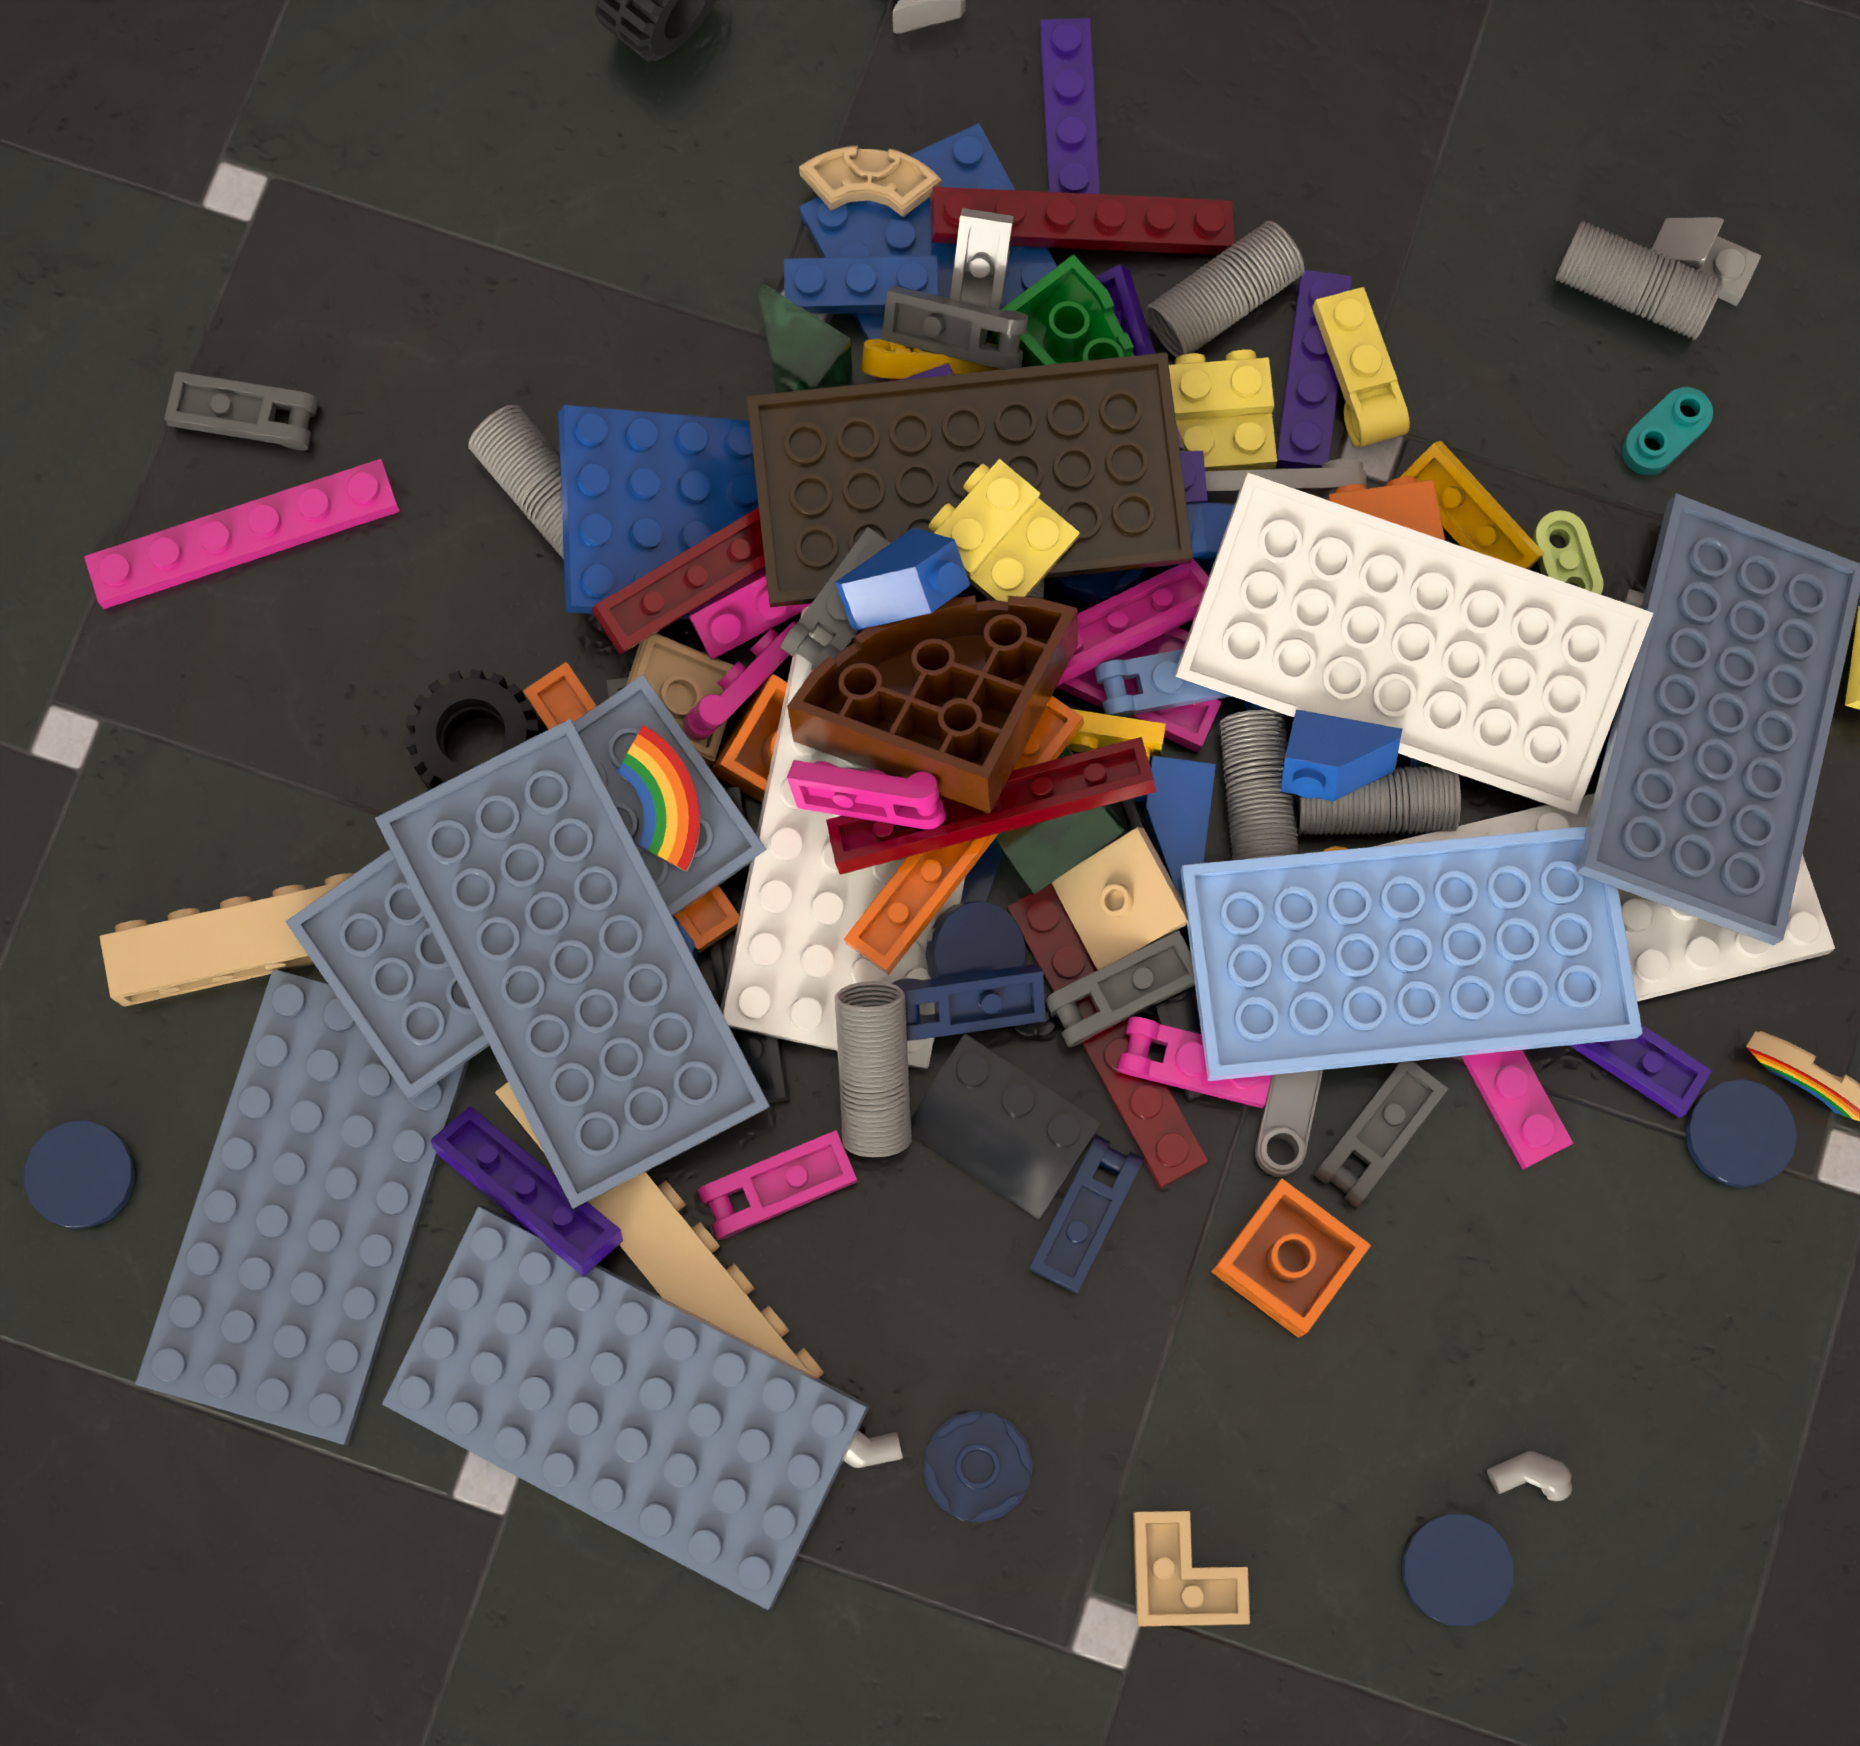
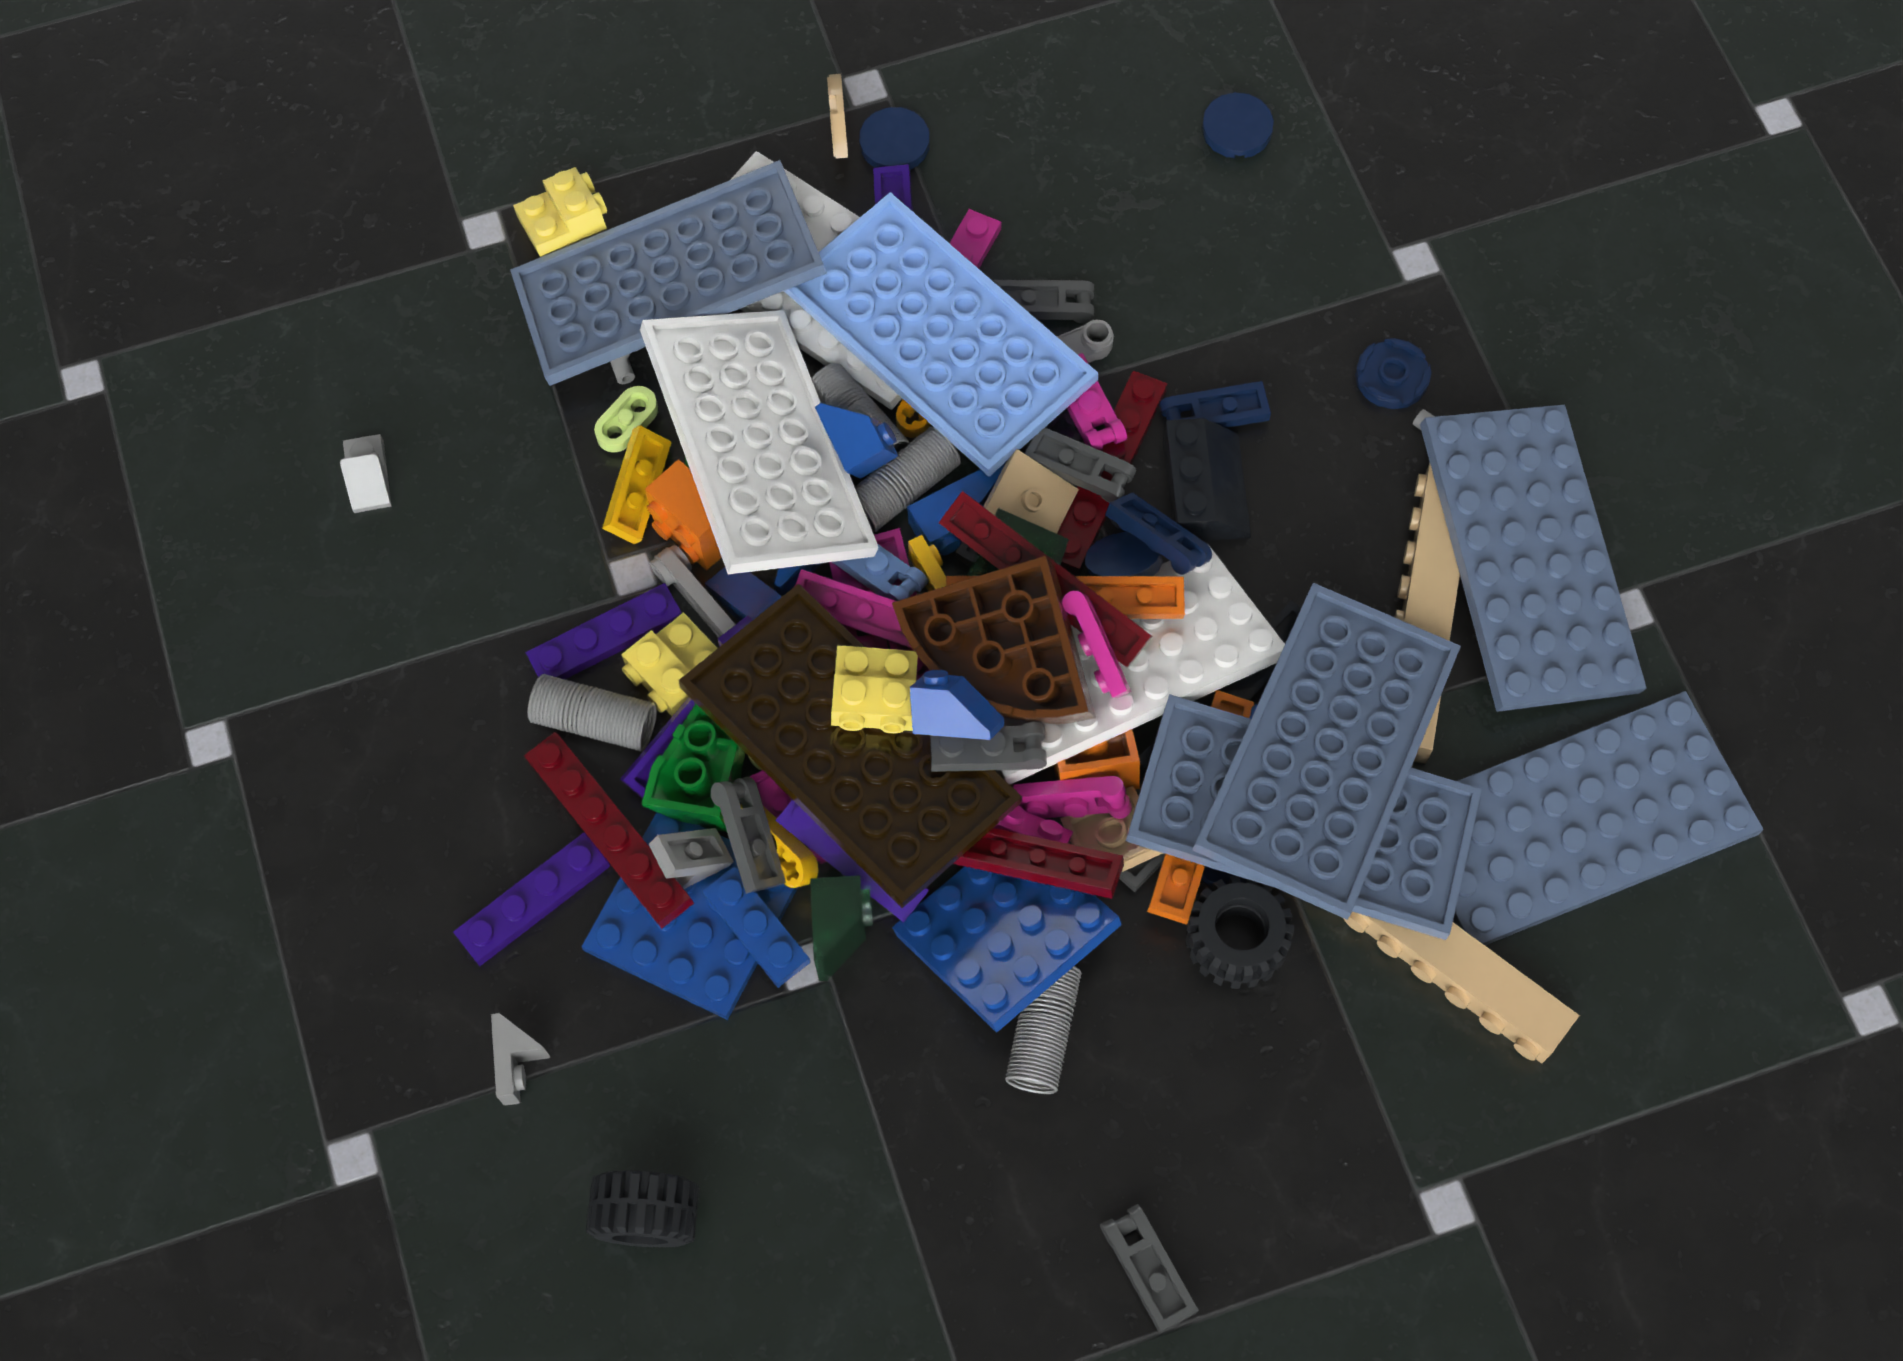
camera: 125 degrees left, 10 degrees down
dark blue tile [24,1120,135,1229] -> none
dark pink plate [84,459,400,609] -> none
dark purple plate [431,1106,623,1277] -> none
tile [617,725,701,872] -> none
dark pink plate [697,1130,858,1240] -> none
tan tile [799,146,942,217] -> none
light grey piece [835,981,912,1158] -> none
tan plate [1133,1511,1250,1626] -> none
orange brick [1211,1179,1371,1338] -> none
light yellow plate [1312,287,1409,448] -> none
light grey arm [1487,1451,1573,1501] -> none
light grey piece [1555,220,1723,340] -> none
teal plate [1622,387,1713,476] -> none

